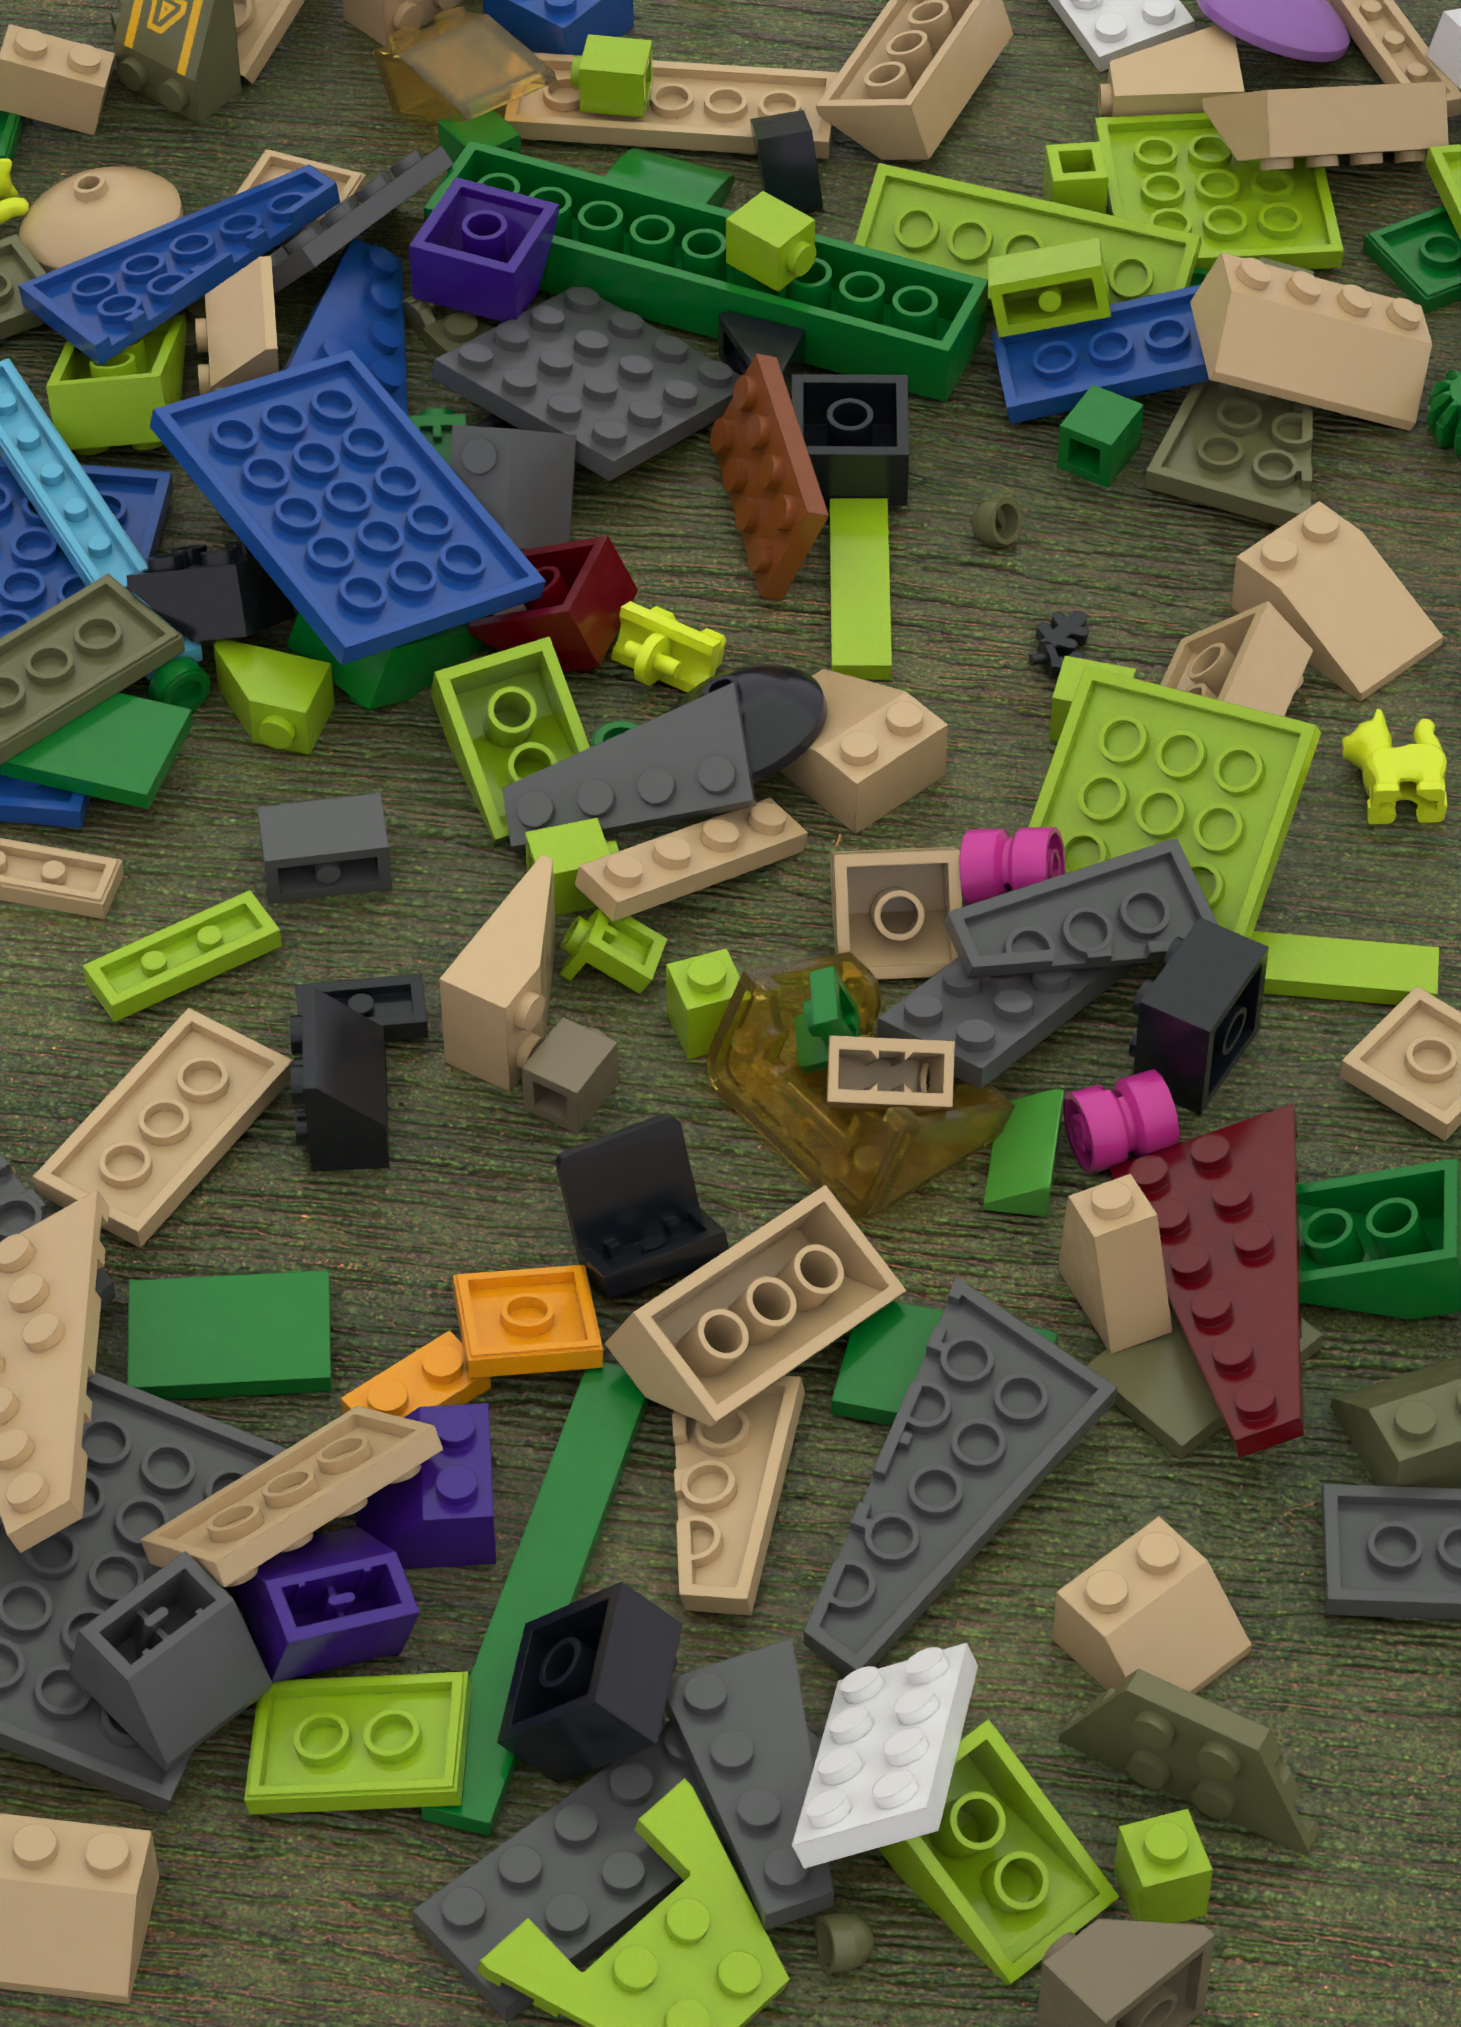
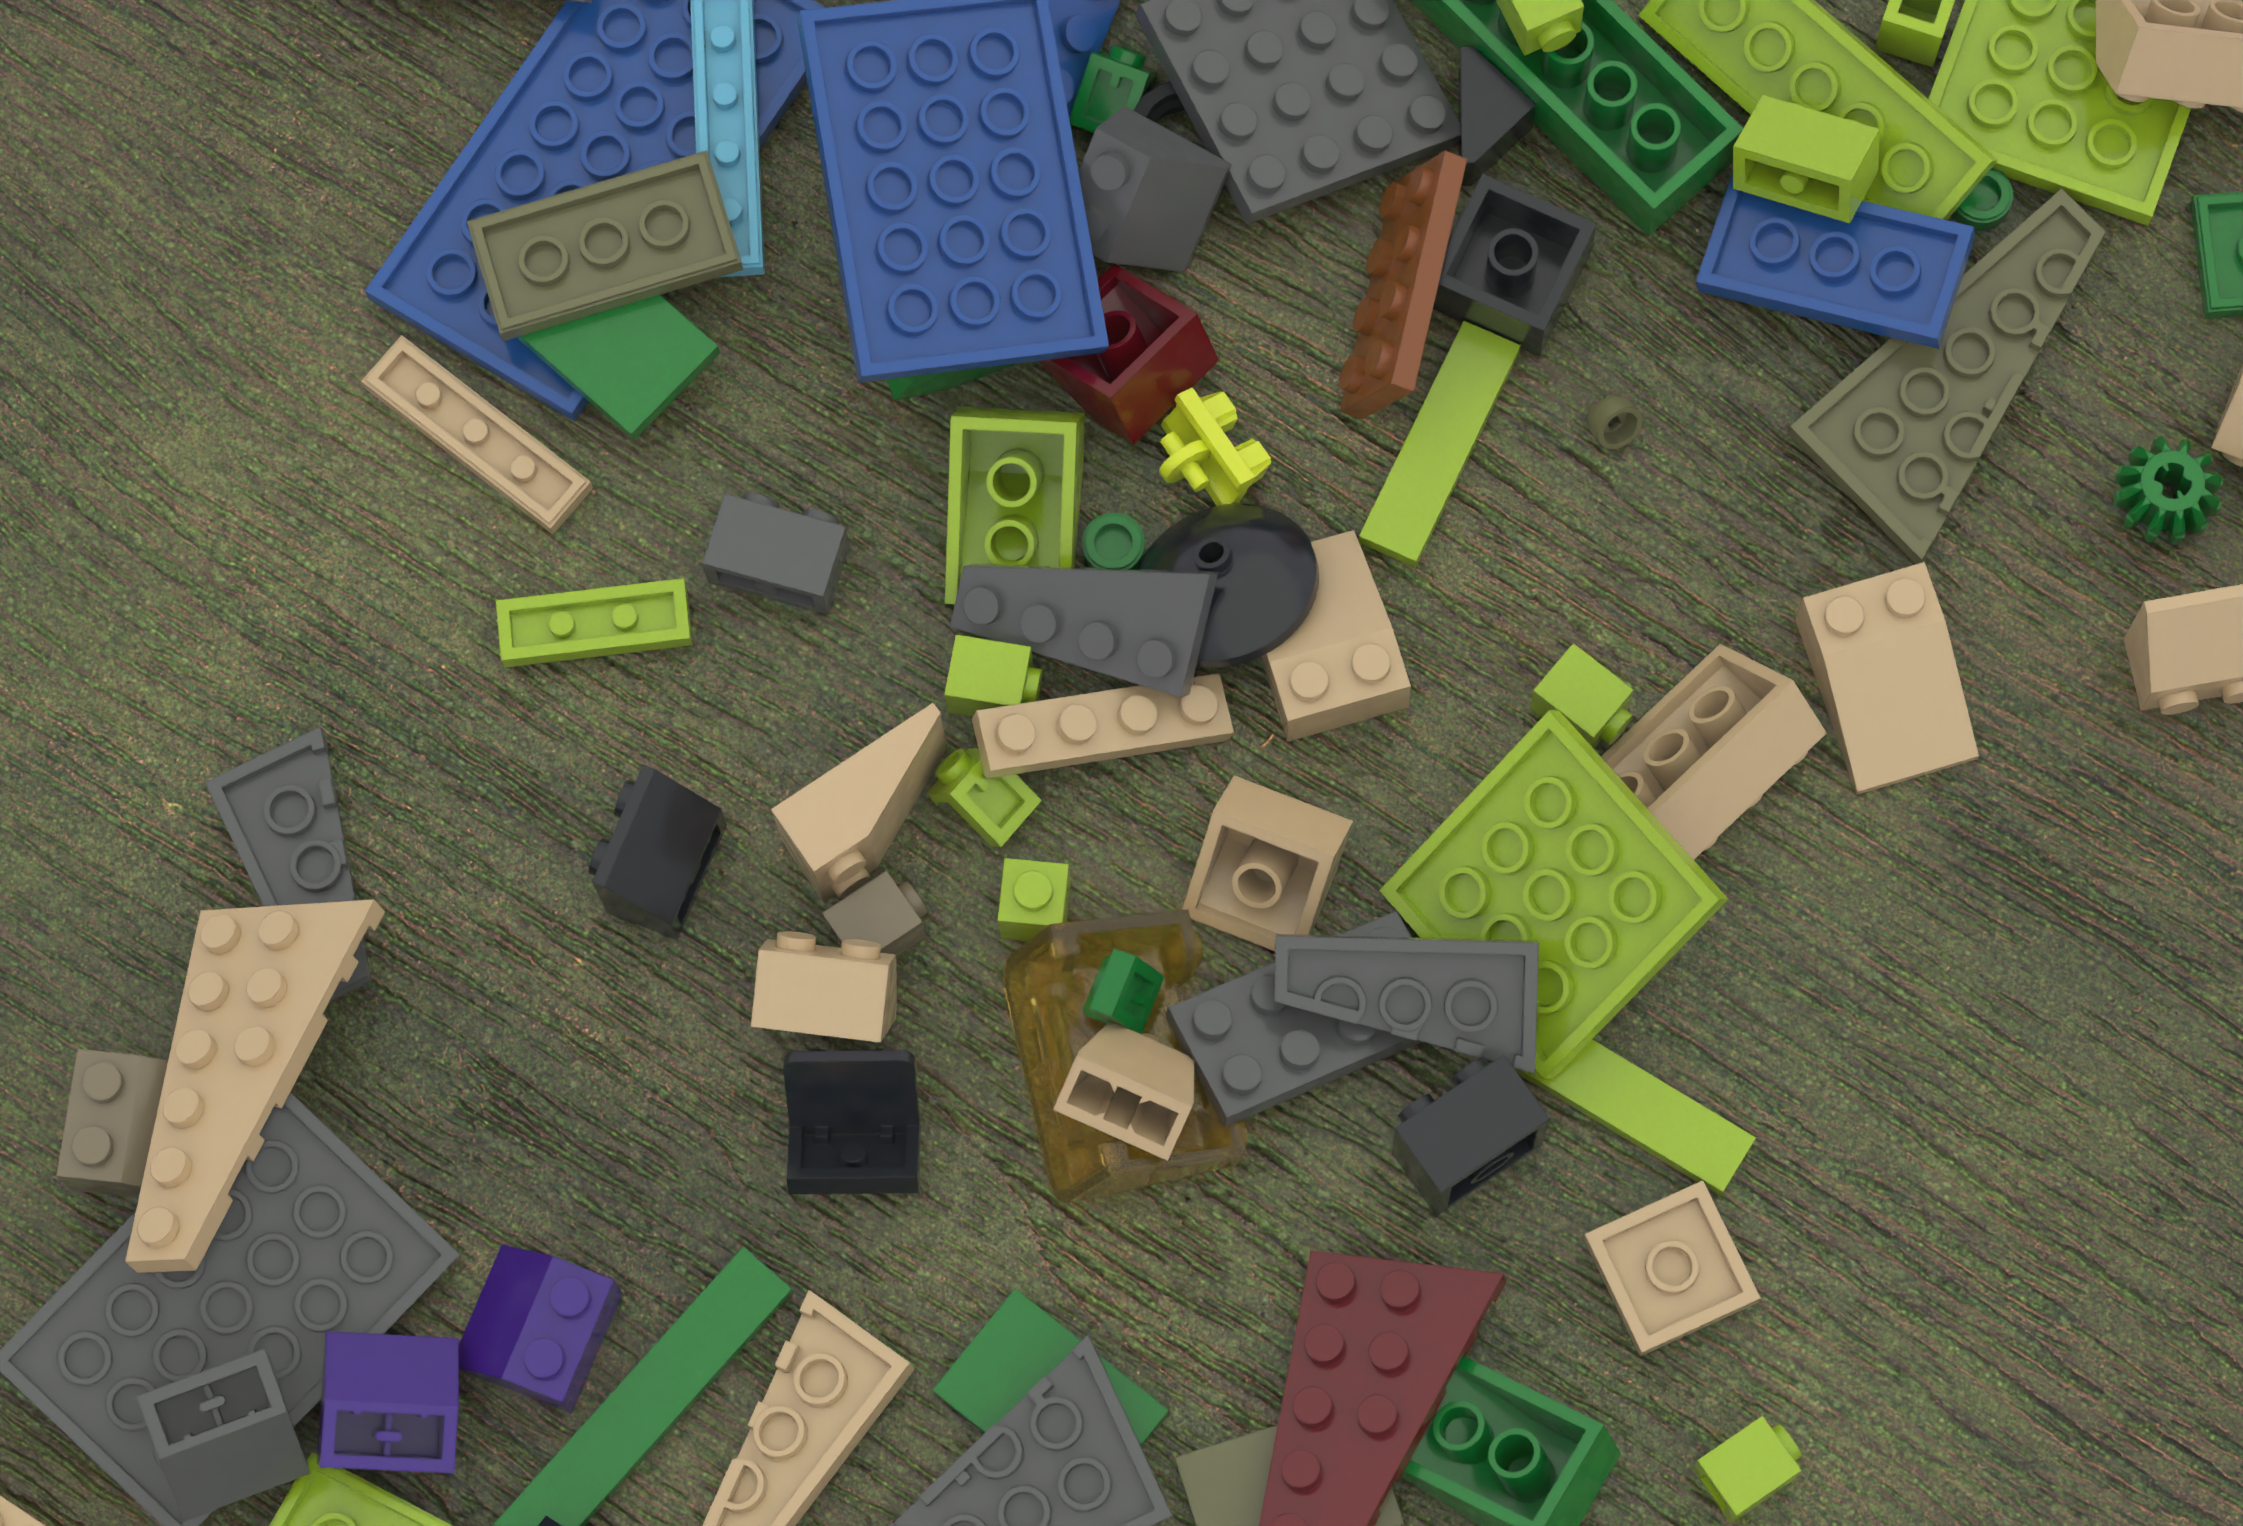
camera: 30 degrees right, 25 degrees up
tan plate [33,1008,293,1248] -> none
black slope [126,541,295,642] -> none
green tile [127,1270,332,1400] -> none
tan plate [140,1406,443,1587] -> none
green tile [148,657,210,712] -> none
lime slope [214,639,335,755] -> none
black plate [295,973,428,1042] -> none
light orange plate [341,1330,491,1418] -> none
light orange tile [453,1265,603,1379] -> none
tan slope [605,1185,907,1427] -> none
dark pink wheel [960,827,1066,906] -> none
bright green slope [983,1089,1064,1217] -> none
black animal [1029,611,1105,677] -> none
green brick [1057,384,1144,488] -> none
tan slope [1058,1174,1173,1354] -> none
dark pink wheel [1063,1070,1180,1174] -> none
tan slope [1190,252,1432,431] -> none
neon yellow animal [1340,709,1447,824] -> none
none -> tan slope [751,931,897,1043]

